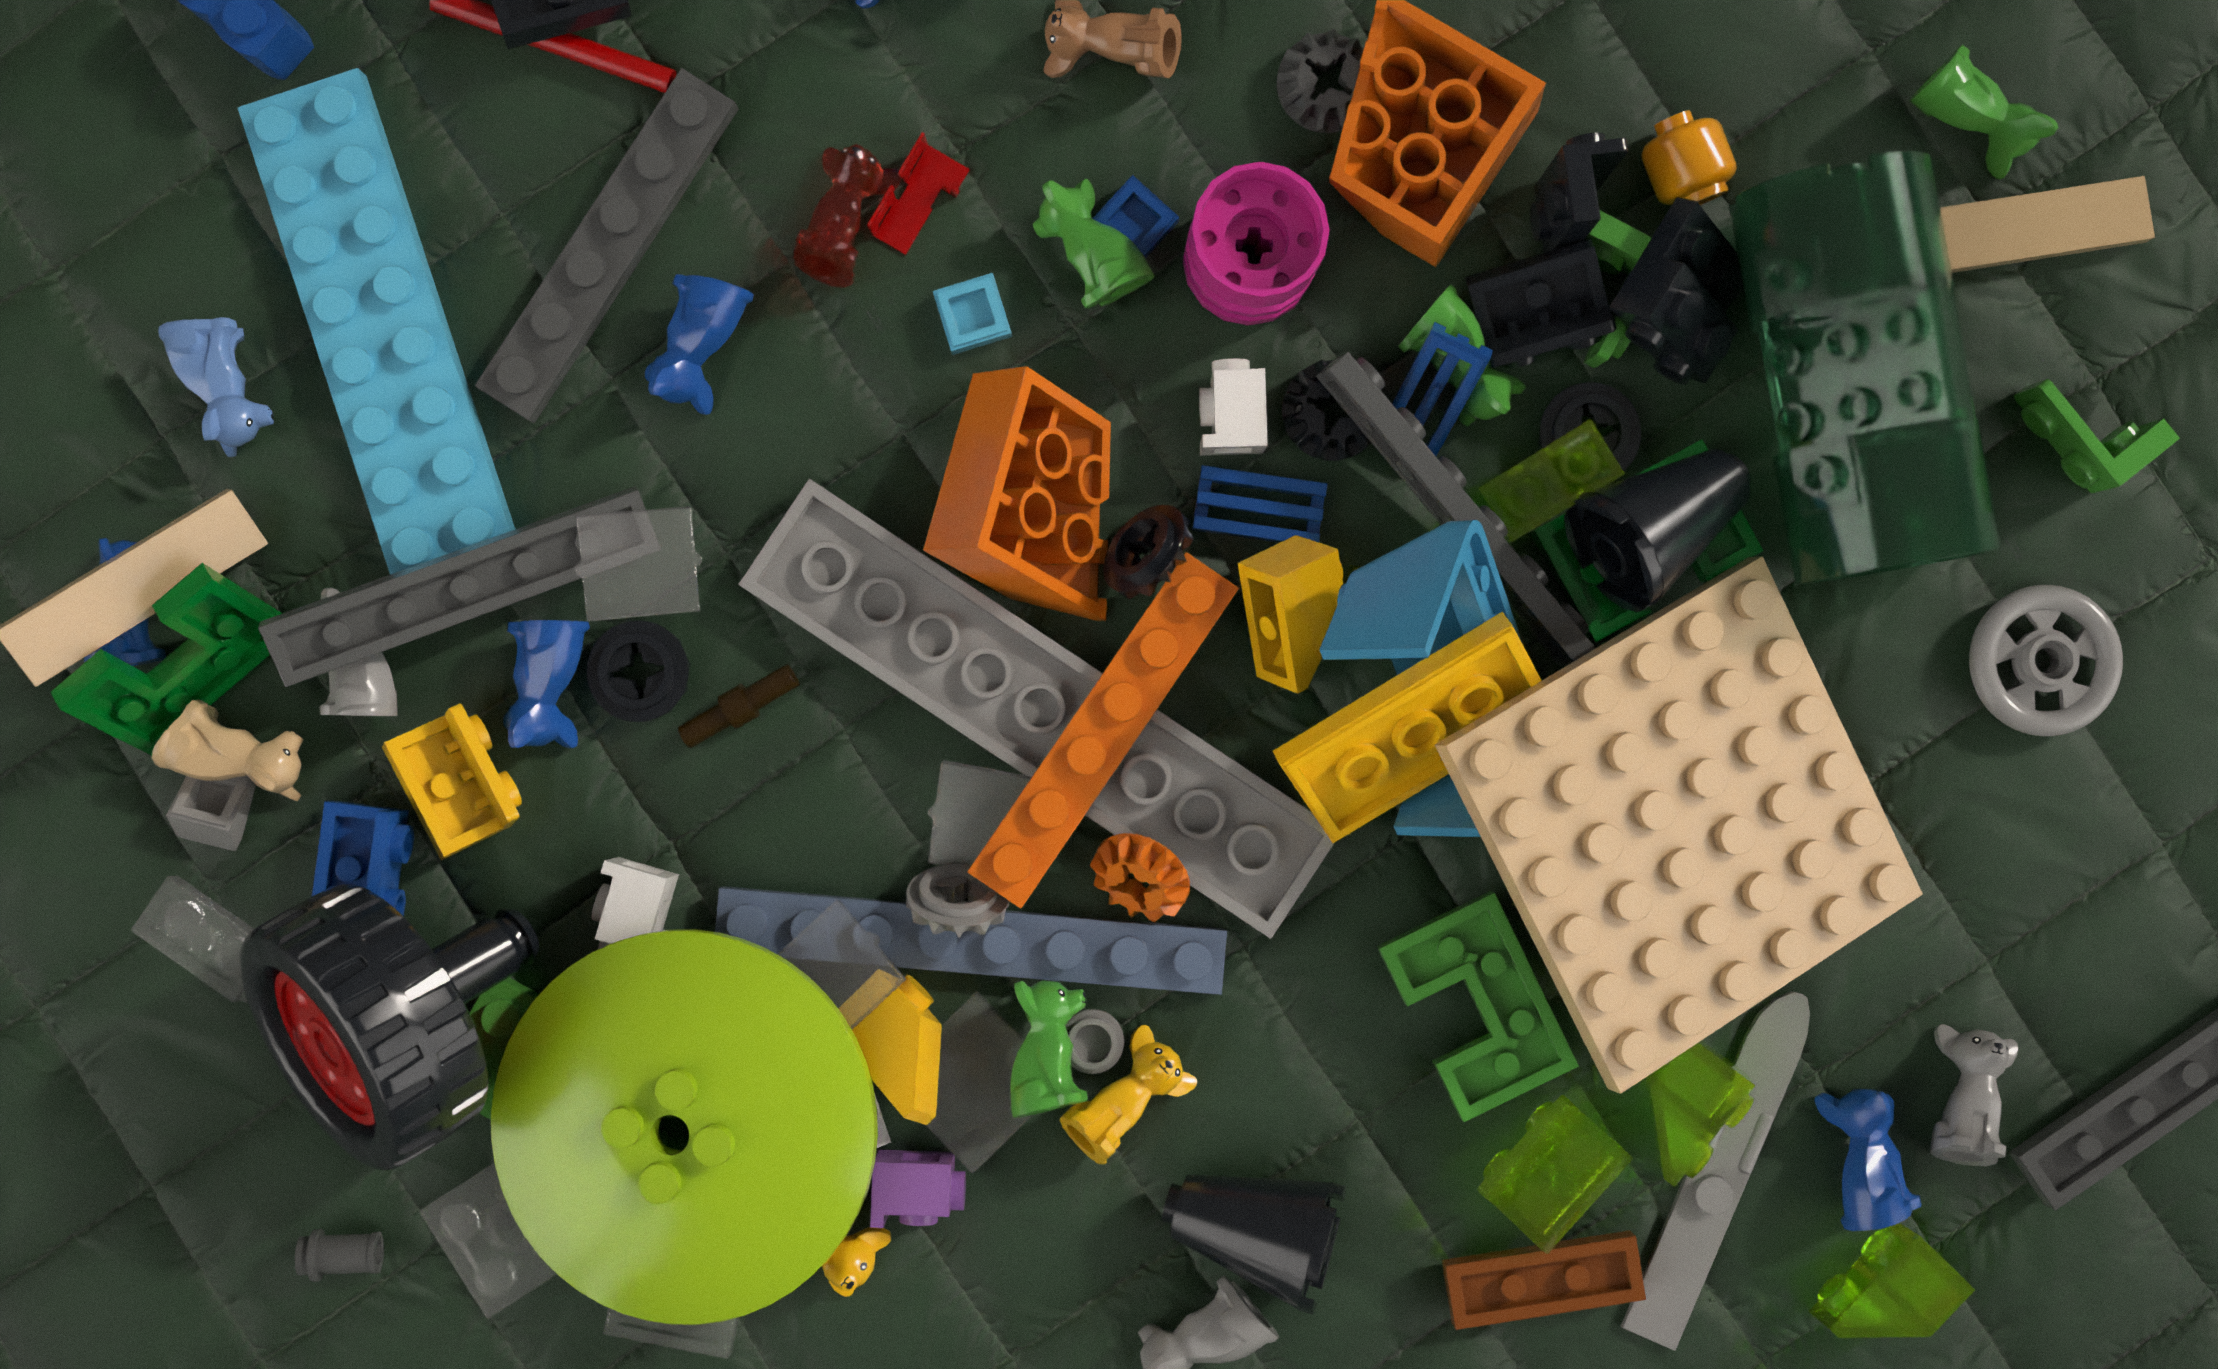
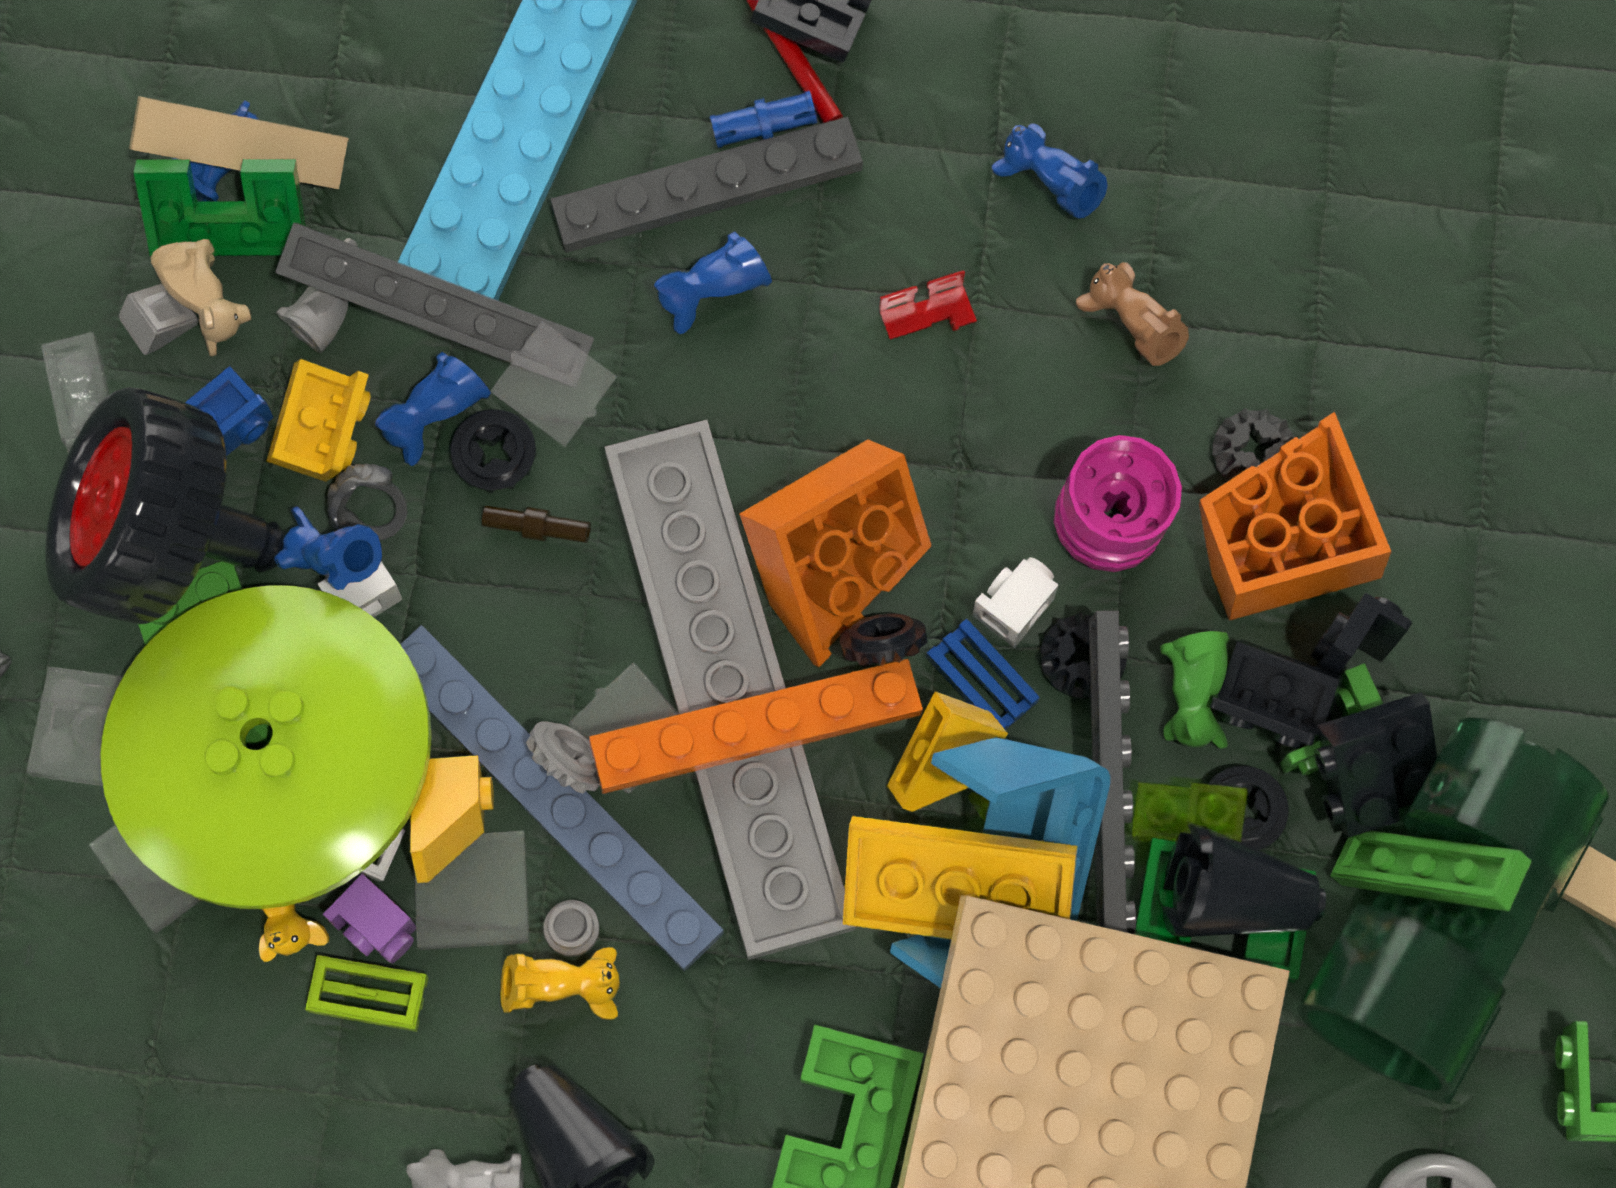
camera: 45 degrees right, 15 degrees down
medium blue animal [159,317,274,457] -> none
clear piece [777,900,906,1029] -> none
clear red animal [793,144,901,288] -> none
medium azure tile [933,273,1012,355] -> none
bright green animal [1010,980,1088,1119] -> none
bright green animal [1033,179,1155,309] -> none
orange gear [1090,833,1190,923] -> none
blue tile [1093,175,1179,258] -> none
blue tile [1392,322,1493,456] -> none
light orange head [1641,110,1737,206] -> none
none -> blue animal [274,506,382,590]
none -> lime tile [305,955,429,1032]
none -> dark grey piece [326,463,408,540]
none -> blue pin [710,90,818,148]
none -> bright green tile [1330,831,1531,911]

